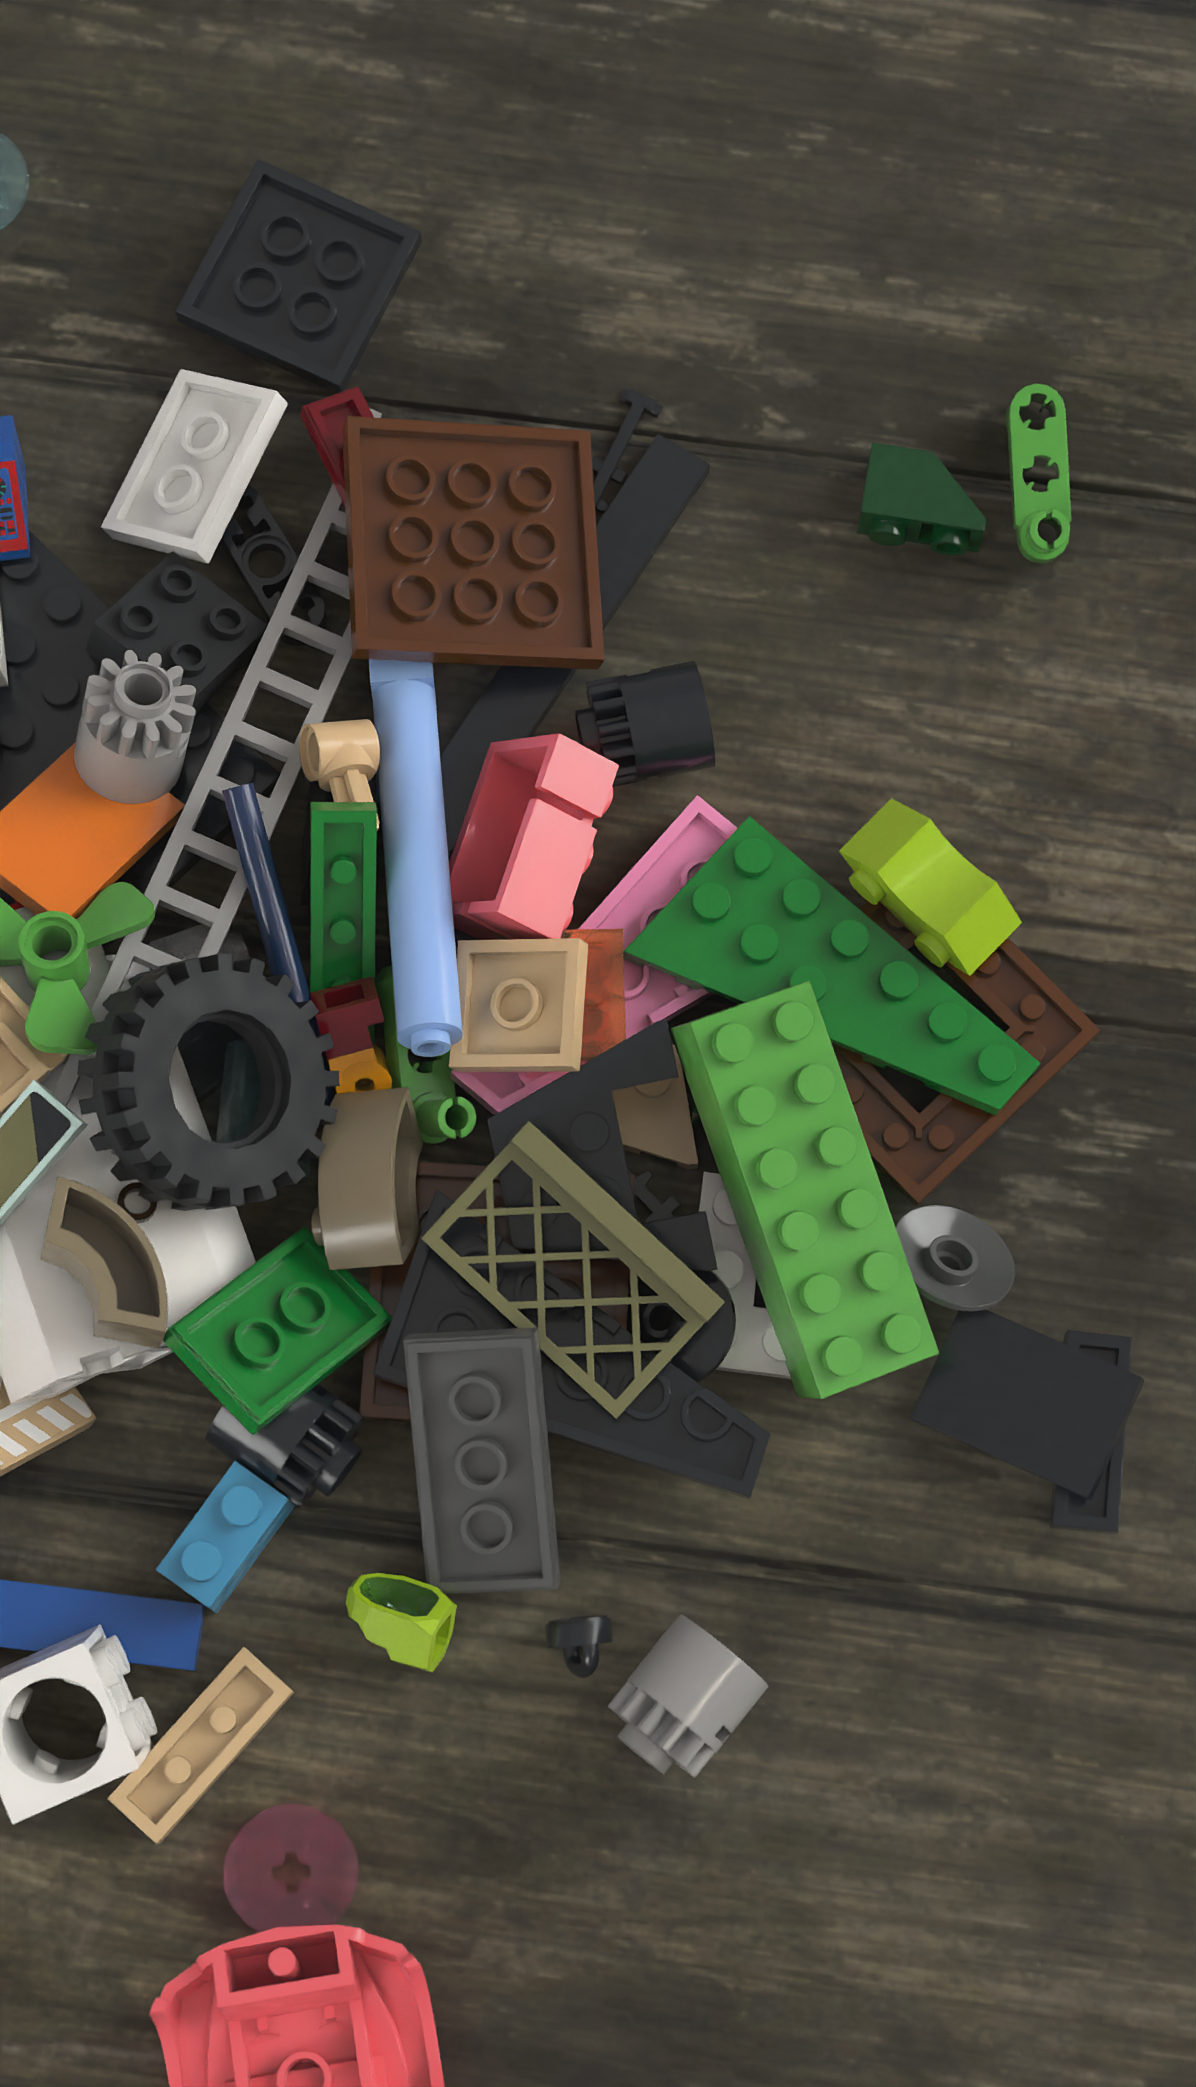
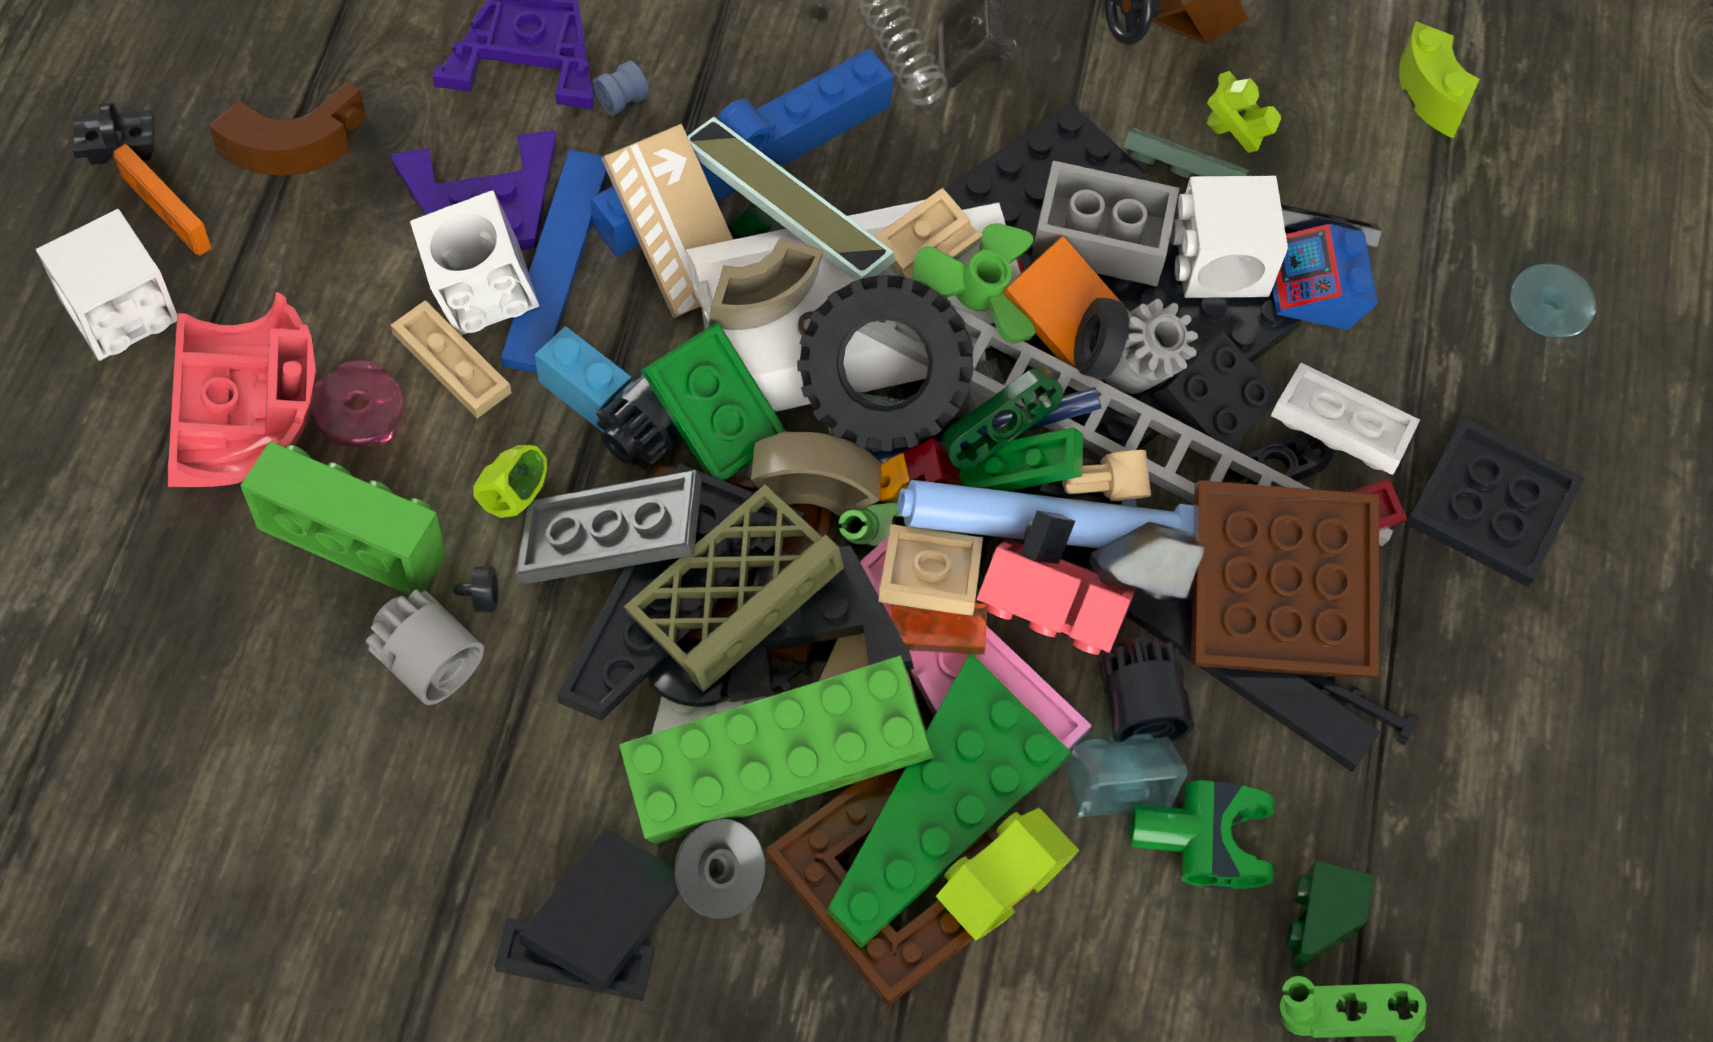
camera: 90 degrees right, 15 degrees down
none -> bright green brick [240,441,446,595]
none -> dark green beam [941,368,1063,469]
none -> black plate [1020,510,1076,564]
none -> clear light blue slope [1068,734,1188,817]
none -> black tyre [1074,298,1129,379]
none -> clear smoke slope [1089,521,1205,600]
none -> green connector [1129,780,1274,889]

